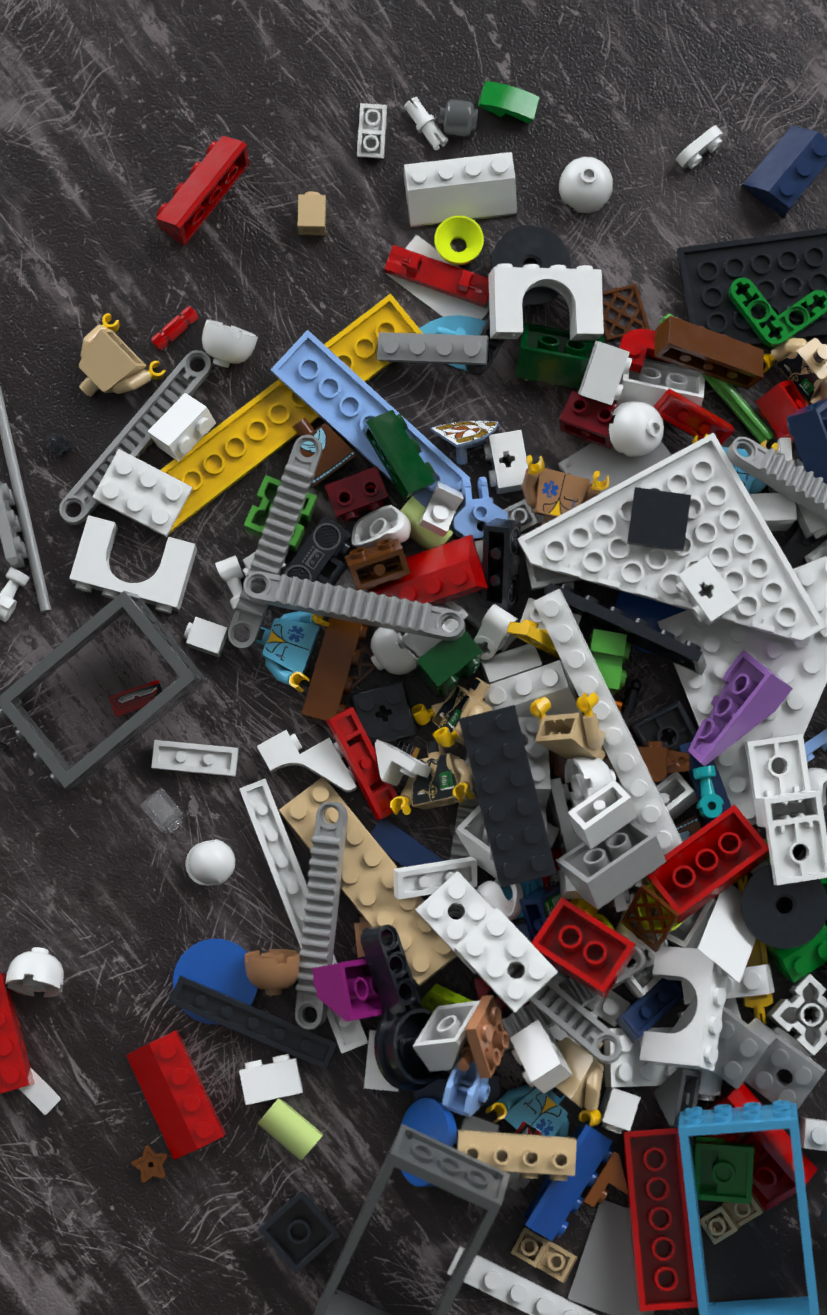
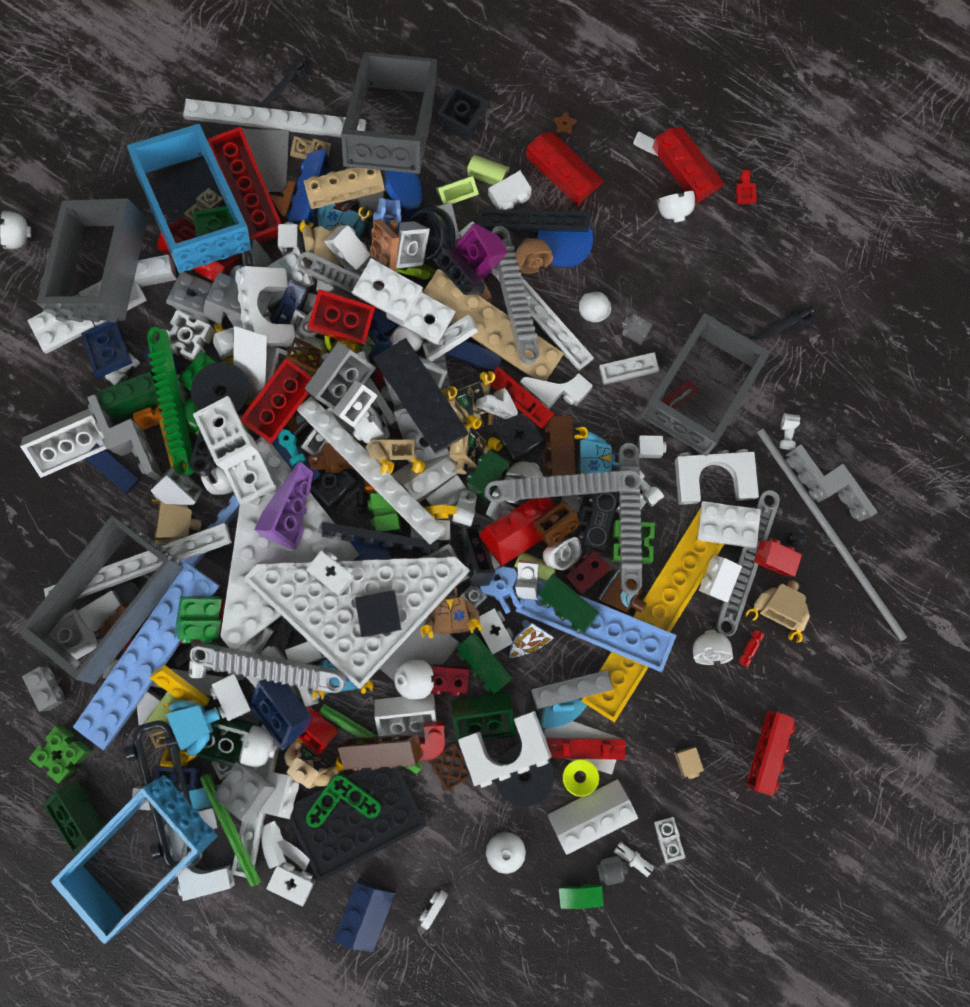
camera: 170 degrees right, 0 degrees up
white brick [578,341,632,405] -> none
red tile [653,388,734,445] -> none
none -> yellowish green brick [436,176,479,205]
none -> dark green slope [456,633,513,694]
none -> brick [754,538,802,577]

